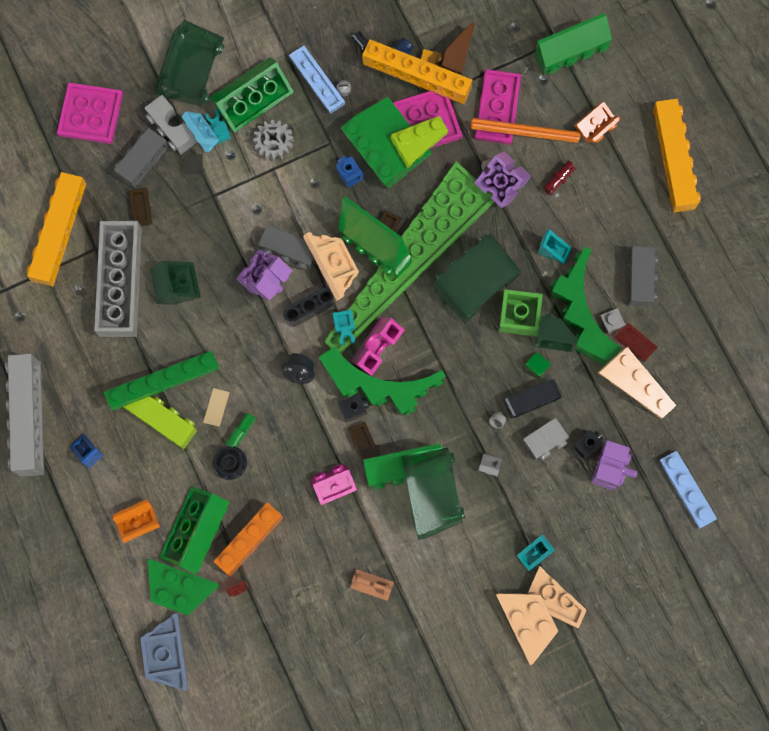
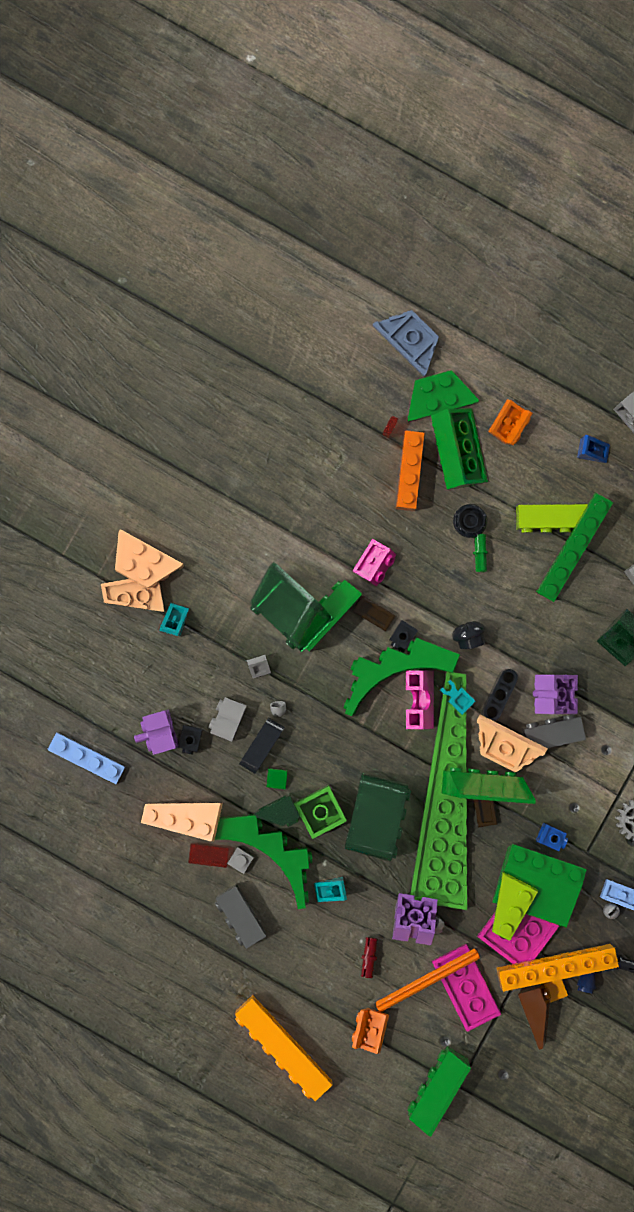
camera: 140 degrees right, 10 degrees up
tan sticker [203,388,230,427] -> none
nougat hinge [350,569,394,601] -> none

